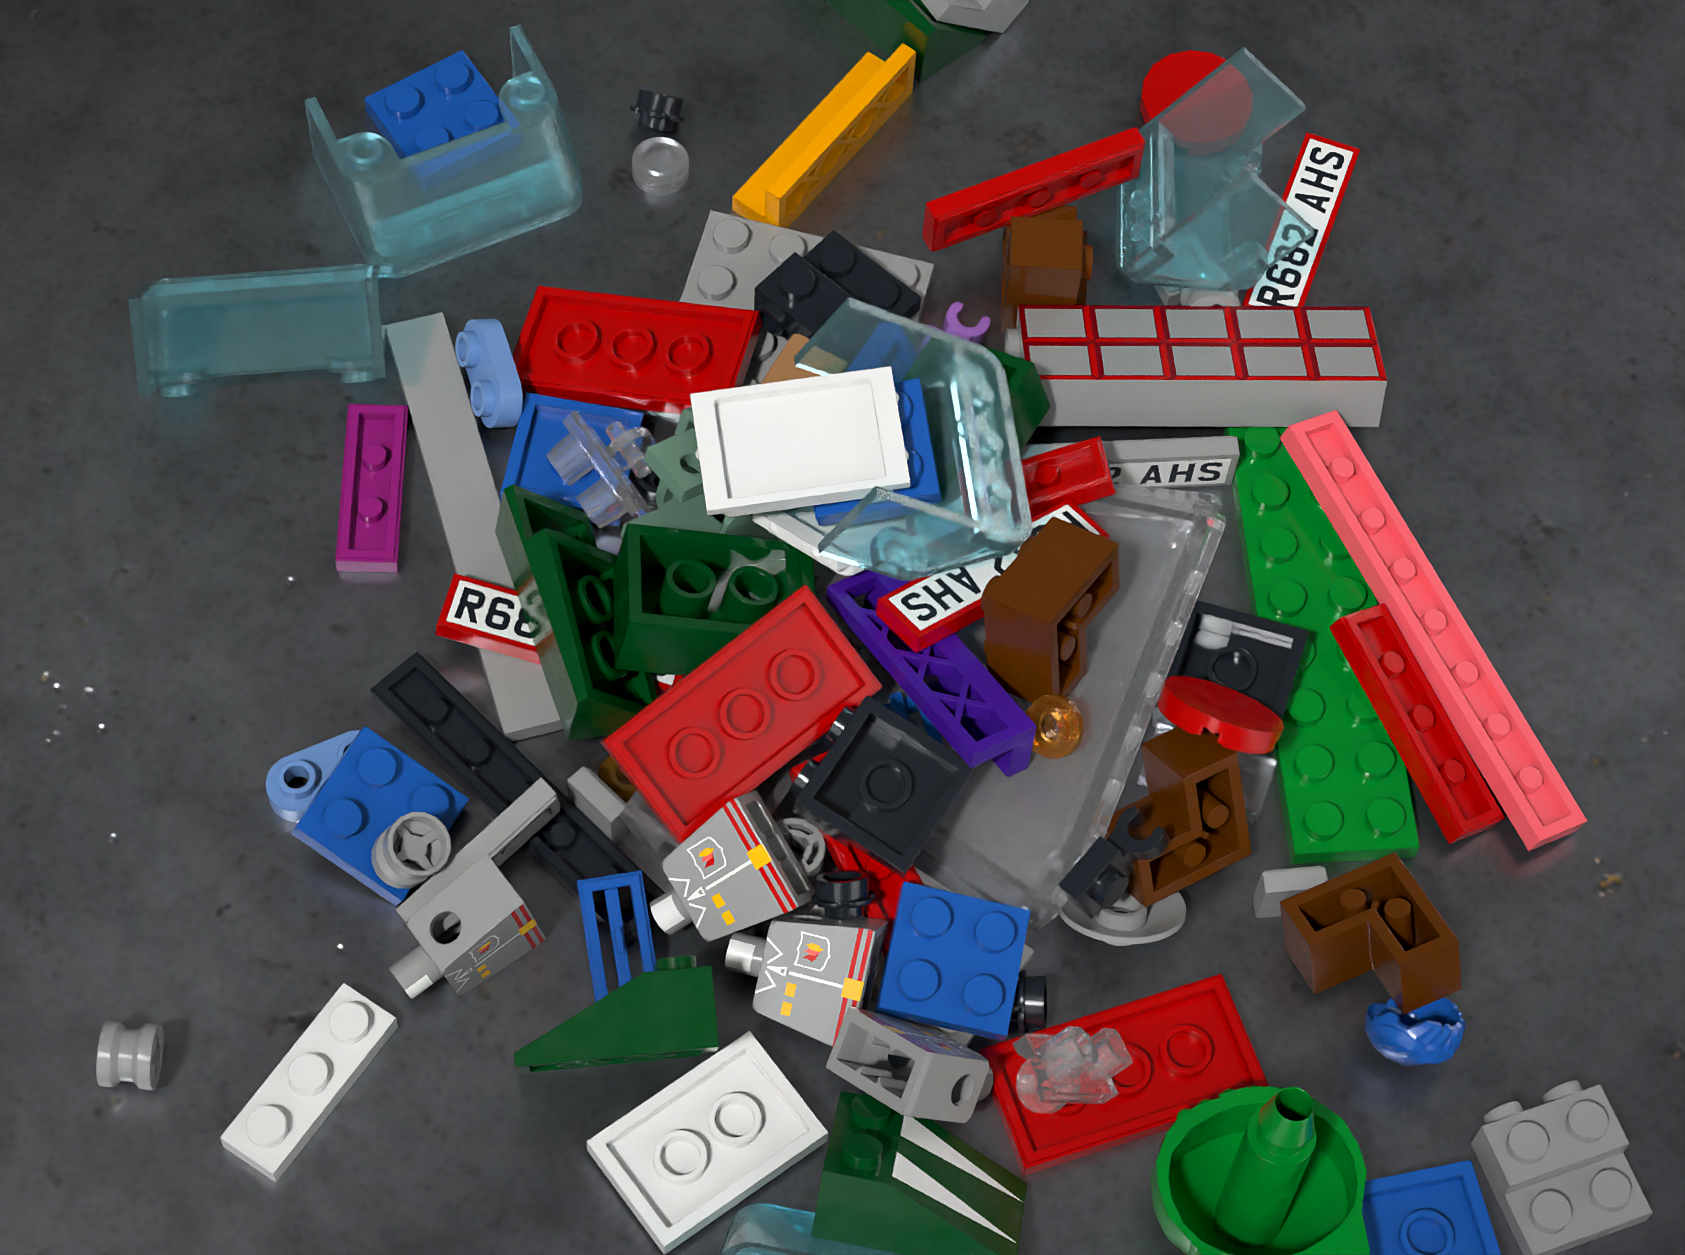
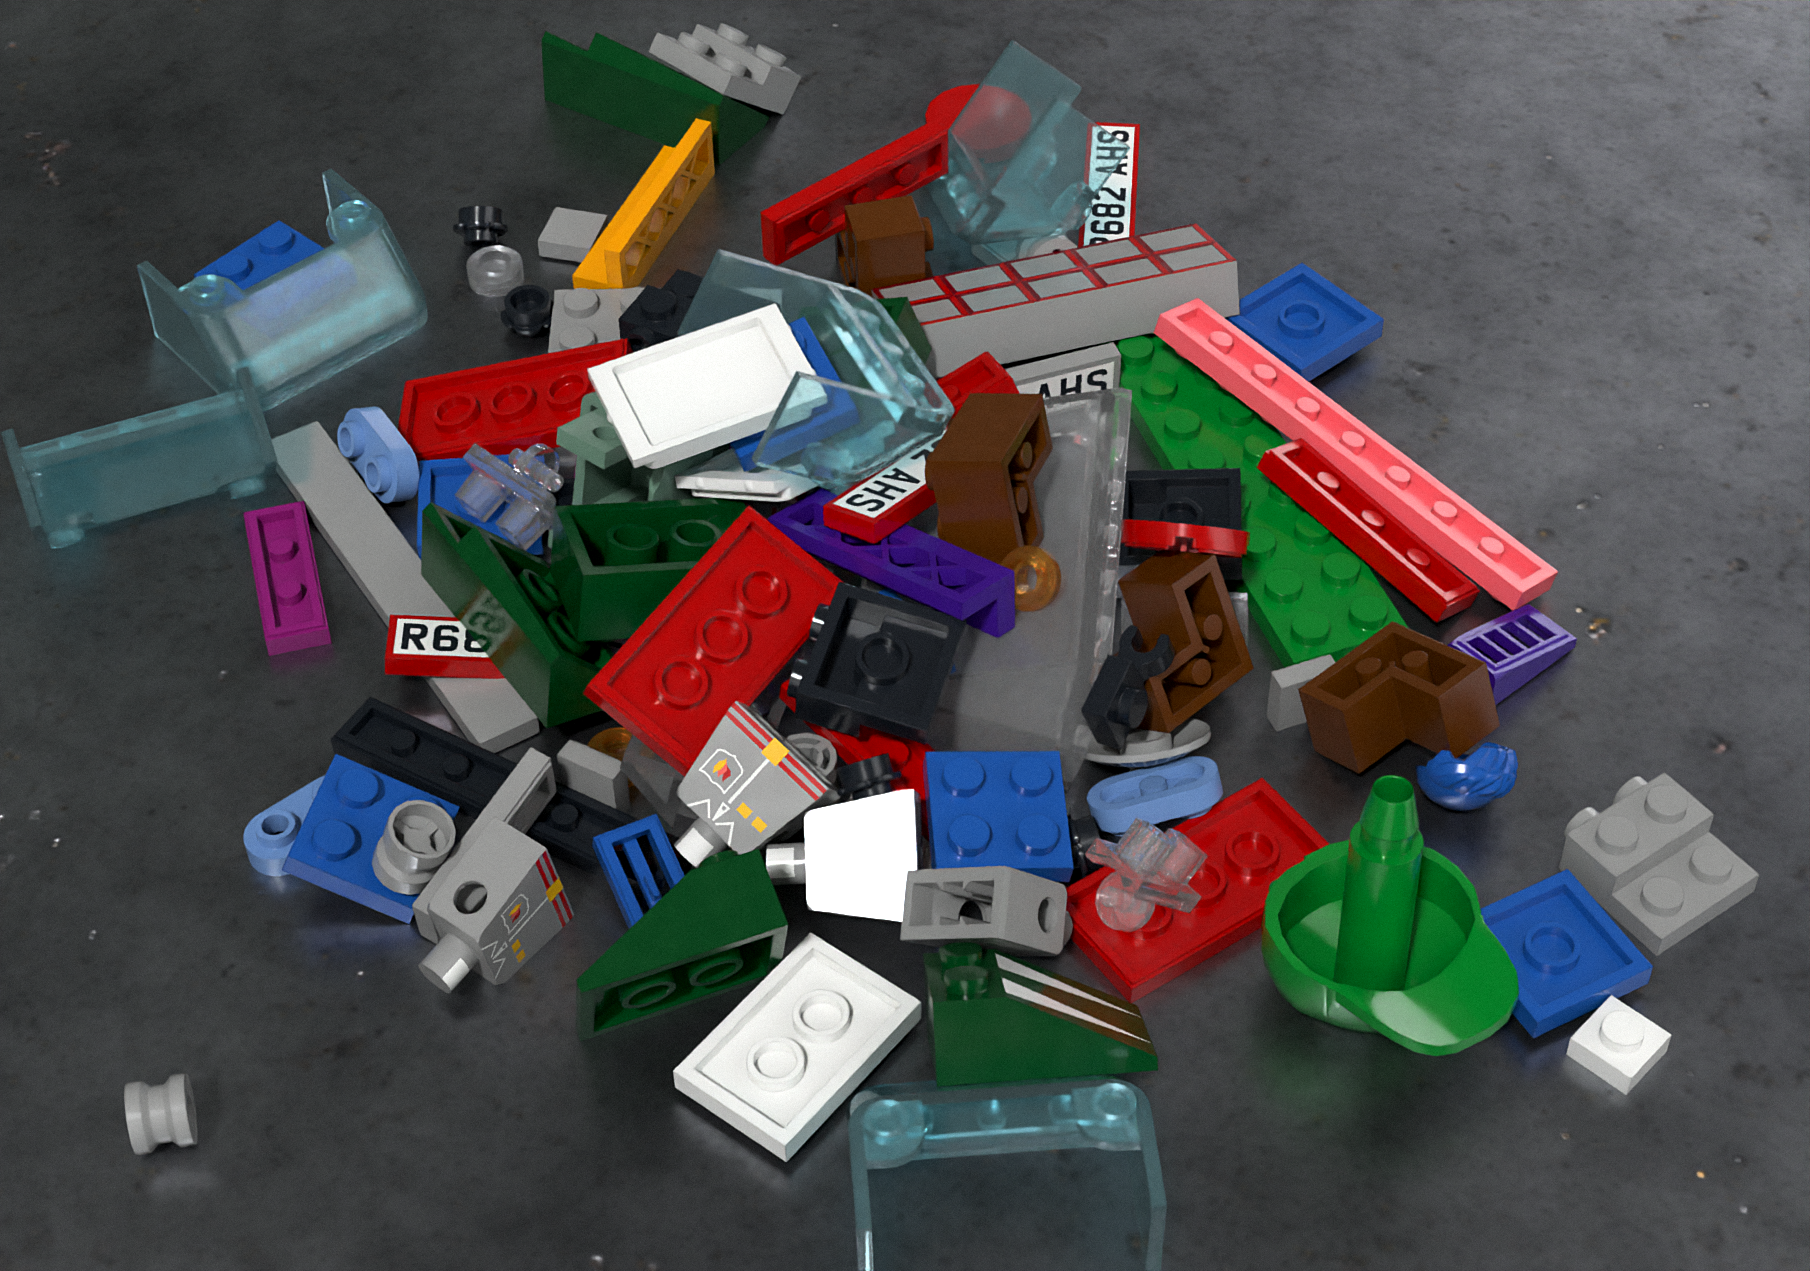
camera: 10 degrees left, 15 degrees down
white plate [220,983,398,1182] -> none
none -> black plate [501,285,553,337]
none -> light grey tile [537,207,609,263]
none -> medium blue plate [1087,756,1223,837]
none -> blue plate [1225,263,1384,382]
none -> dark purple slope [1448,604,1577,705]

